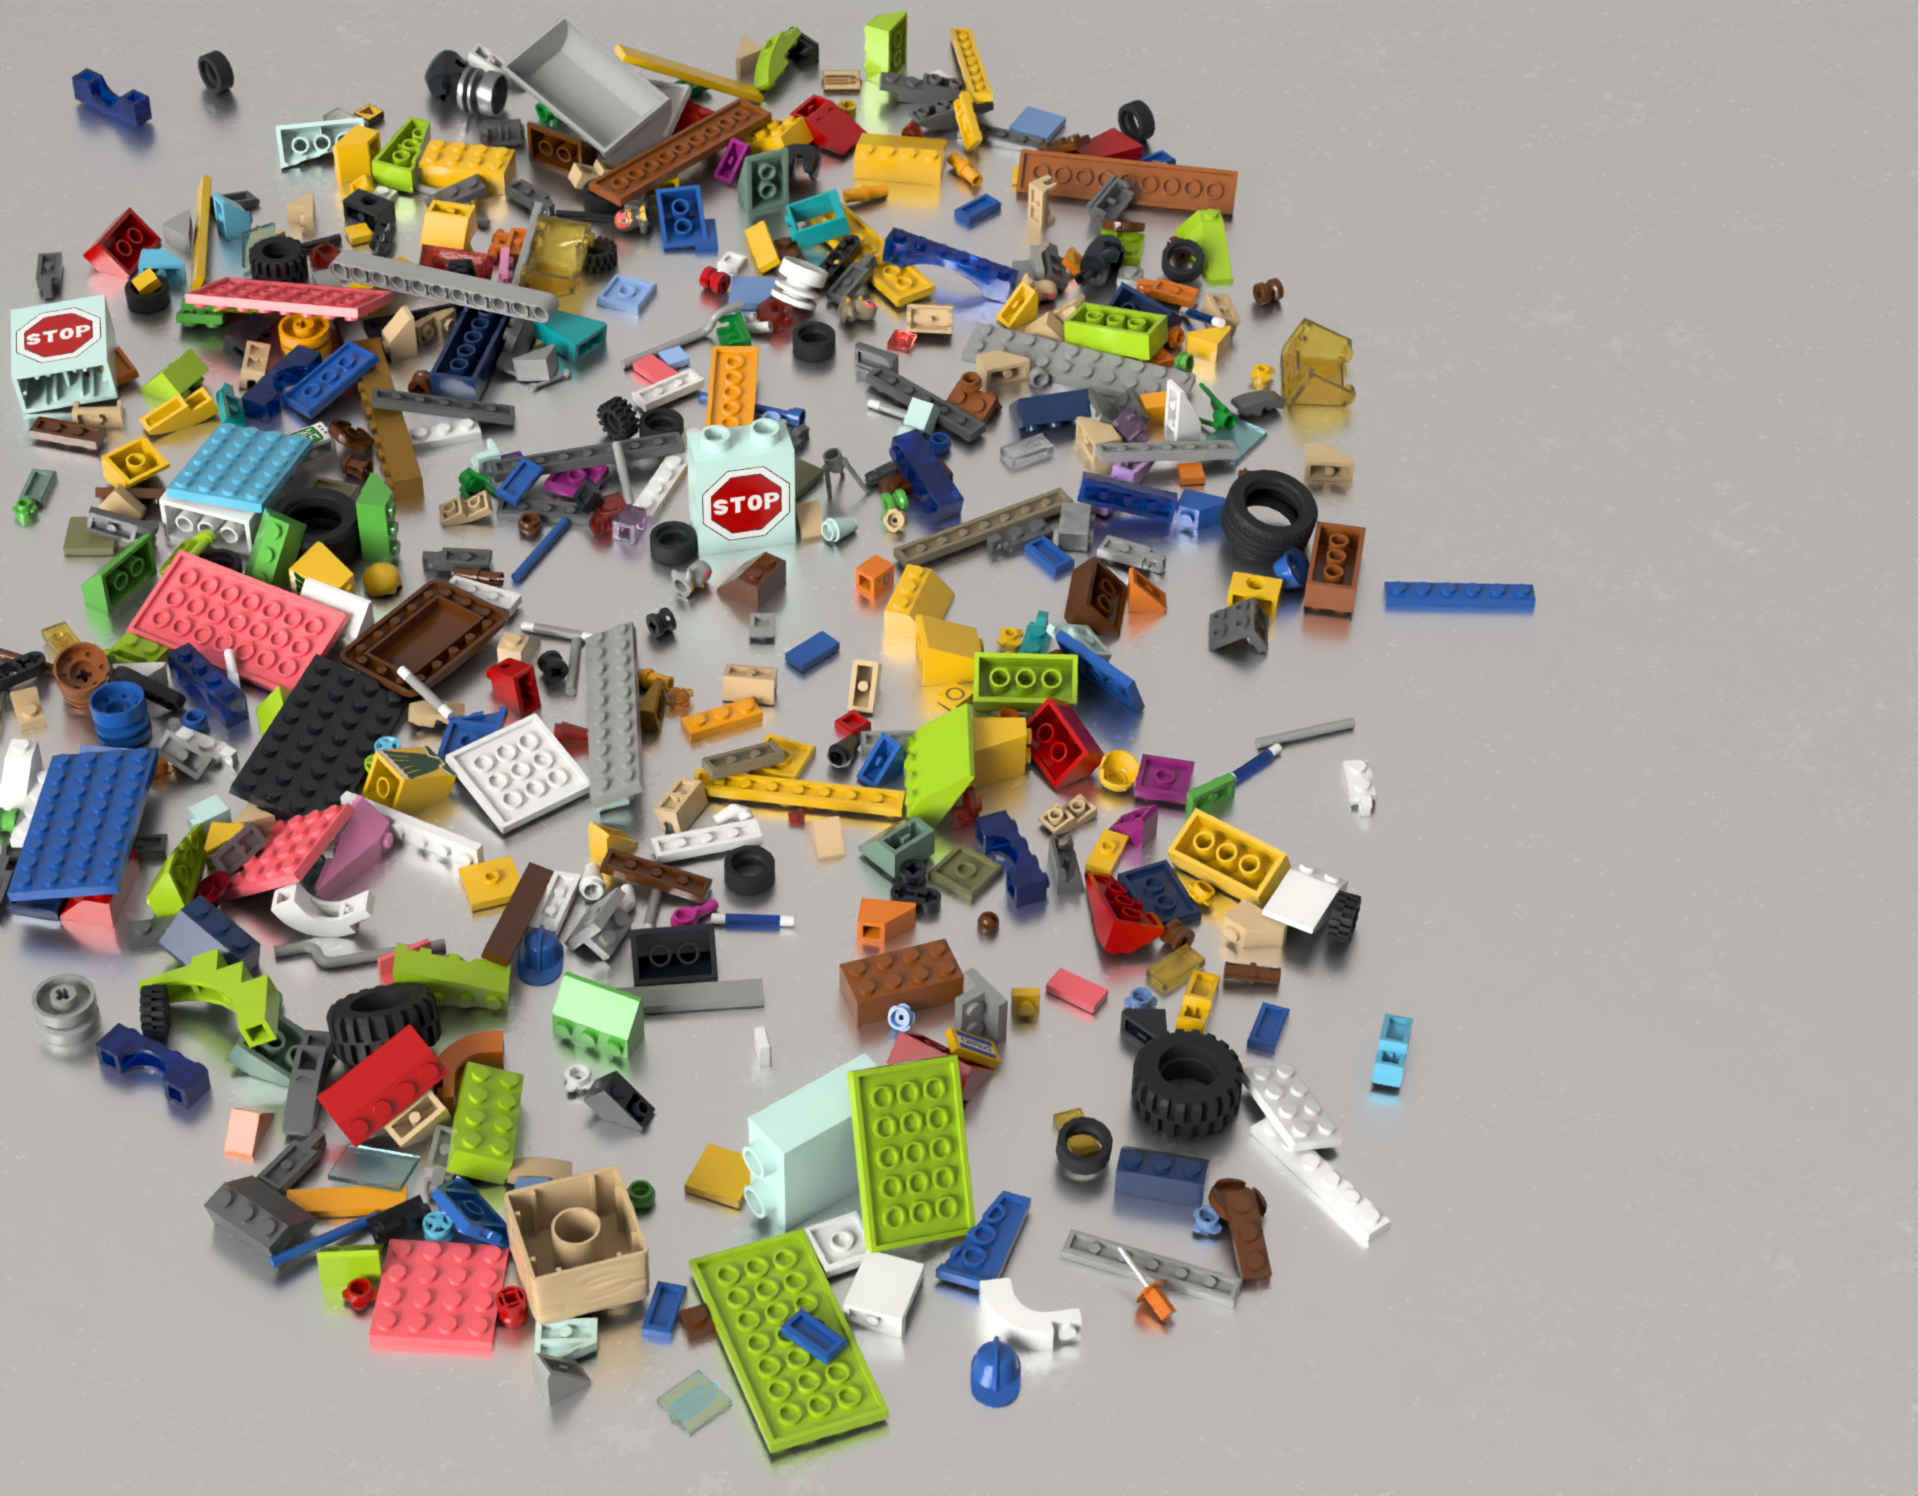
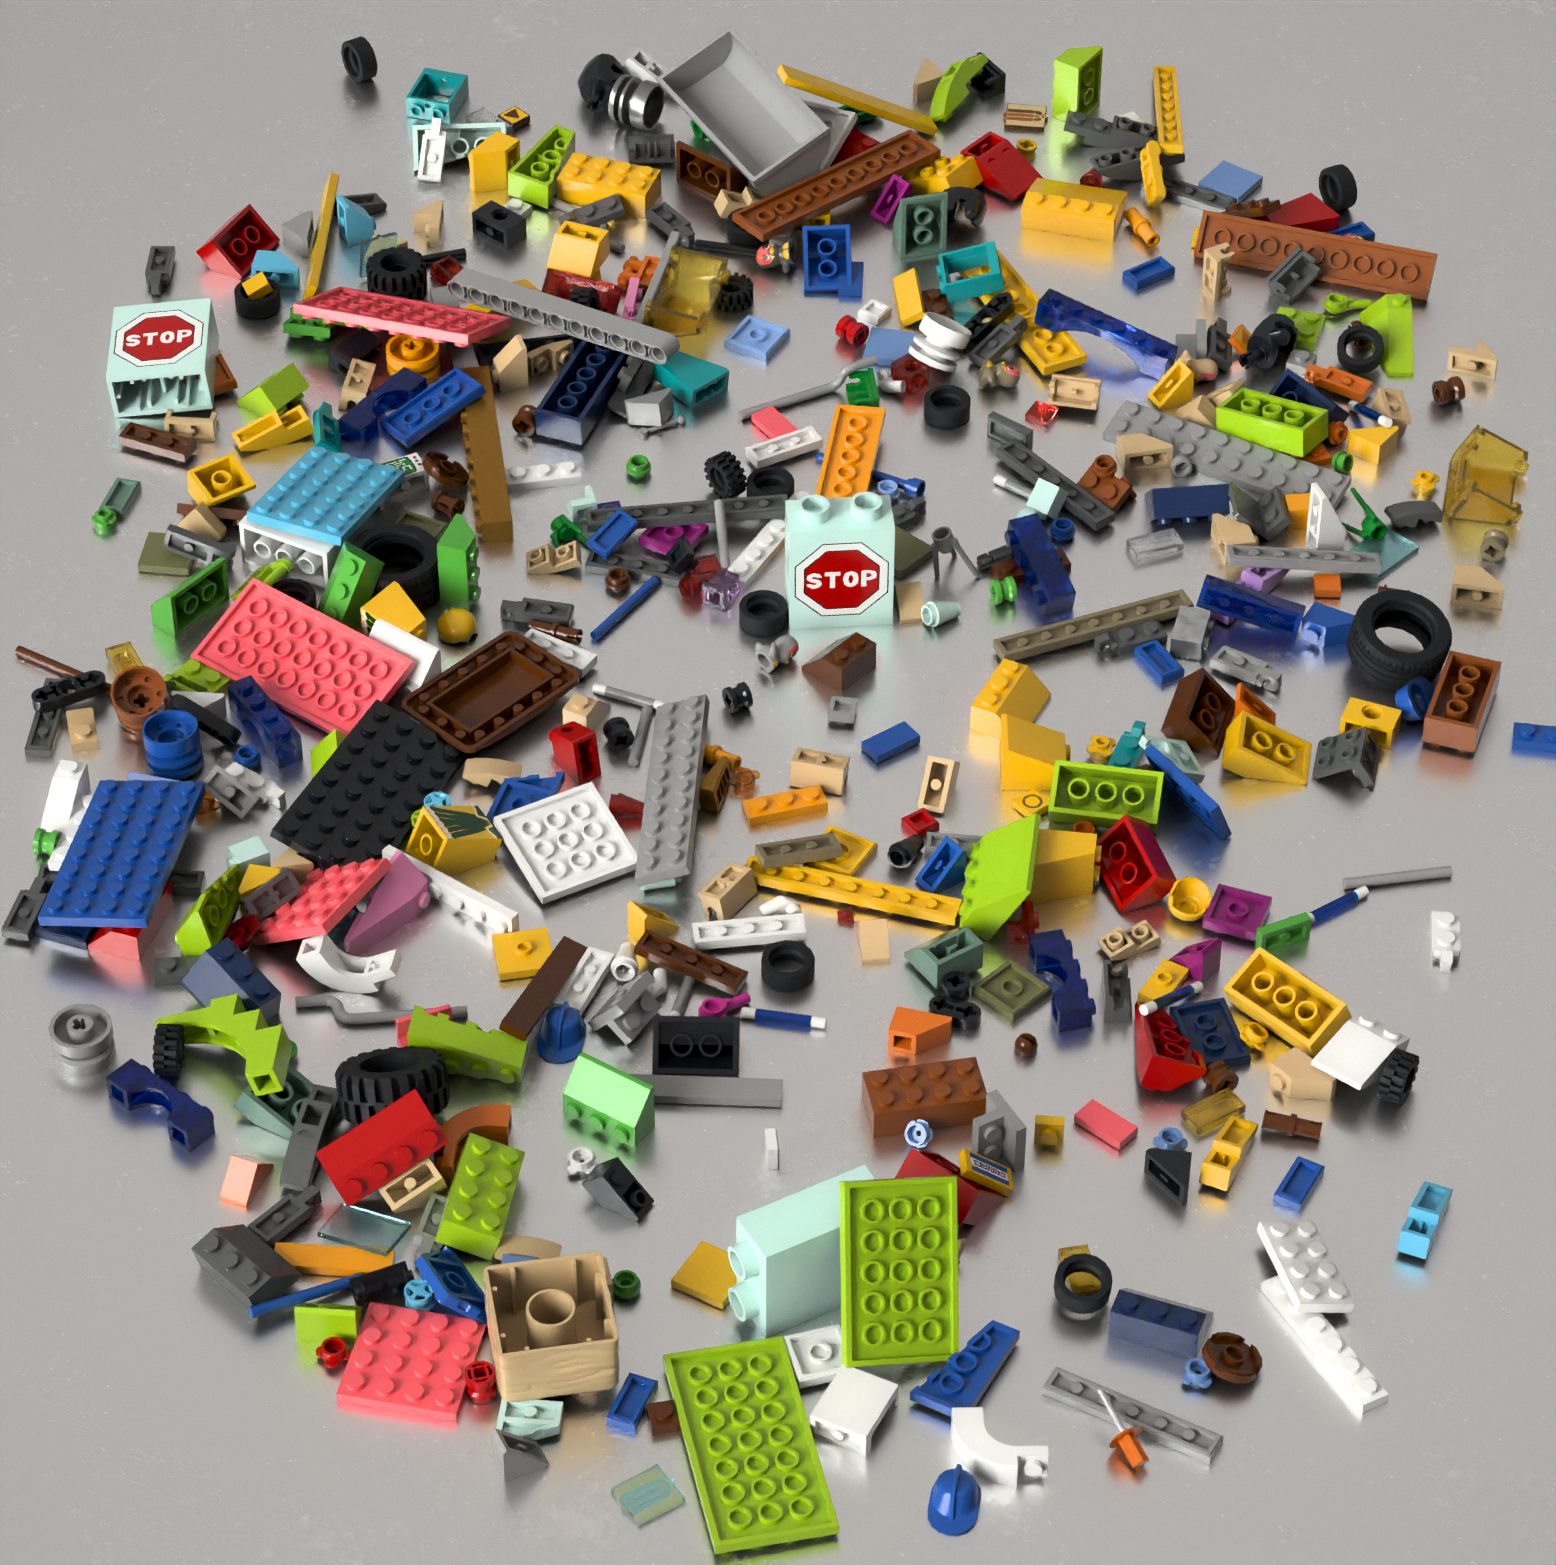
camera: 10 degrees right, 0 degrees up
clear blue arch [72,68,152,127] -> none
white bar [224,649,241,697] -> none
yellow tile [344,222,372,245] -> none
yellow tile [349,173,374,194] -> none
black beam [369,220,396,255] -> none
dark grey tile [371,388,515,425] -> none
light grey bar [397,666,455,720] -> none
light blue tile [659,346,690,369] -> none
blue tile [781,1308,848,1366] -> none
light orange pin [843,183,889,203] -> none
orange brick [856,554,894,598] -> none
tan plate [883,508,907,533] -> none
reddish brown tile [1101,219,1145,232] -> none
clear purple brick [1112,407,1150,443] -> none
black tyre [1131,1029,1243,1138] -> none
reddish brown plate [1223,1189,1272,1282] -> none
none -> teal window [406,68,469,124]
none -> white hinge [417,118,447,184]
none -> bright green plate [626,455,651,478]
none -> clear blue bar [1139,981,1204,1016]
none -> yellow slope [1221,710,1312,785]
none -> lime plate [1323,293,1371,315]
none -> tan slope [1447,341,1498,381]
none -> dark tan wheel [1480,529,1509,562]

